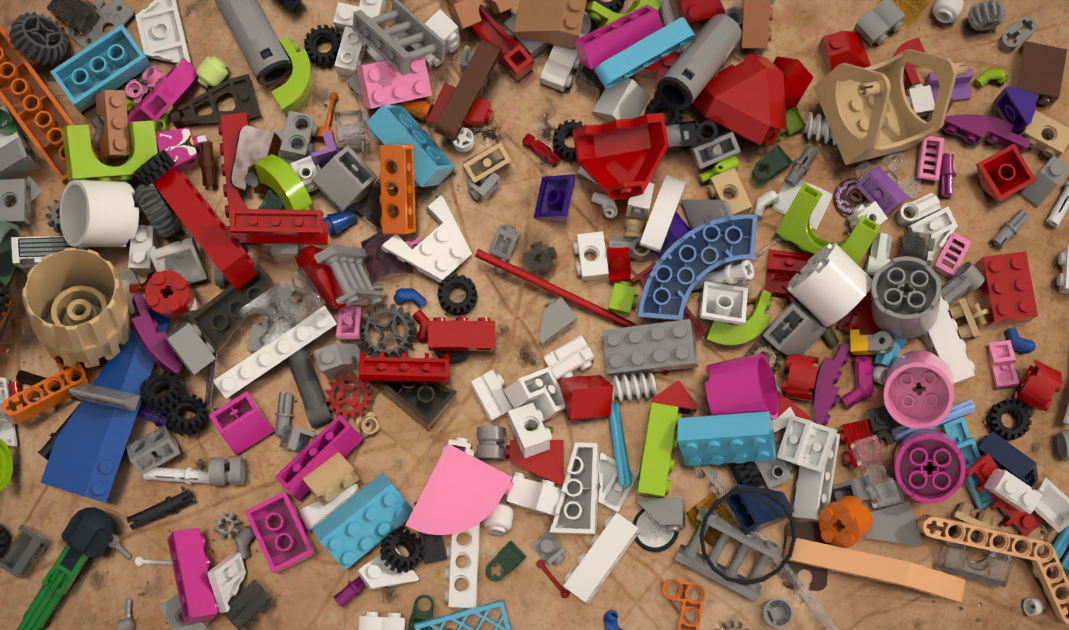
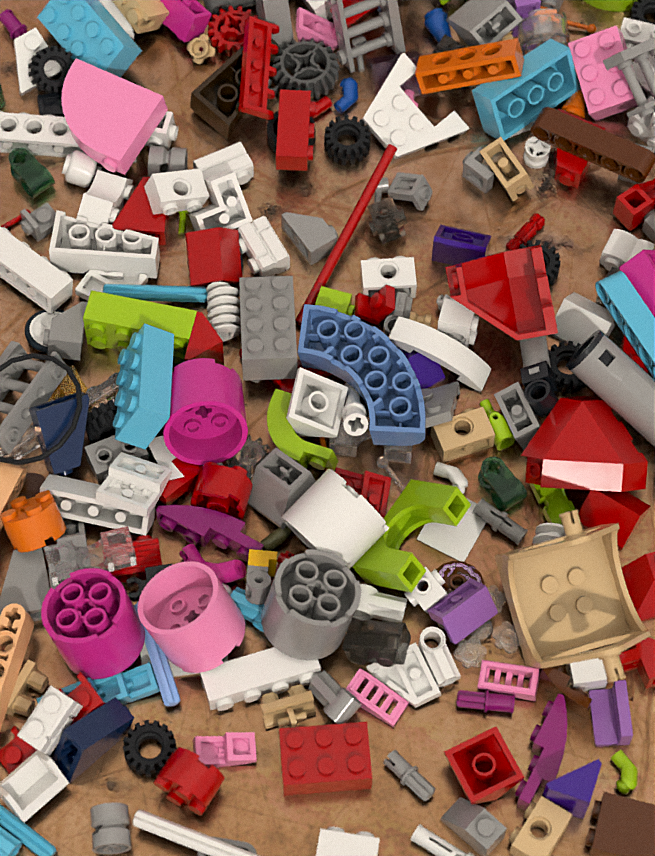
camera: 90 degrees right, 15 degrees down
blue arm [1006,327,1036,354] -> none

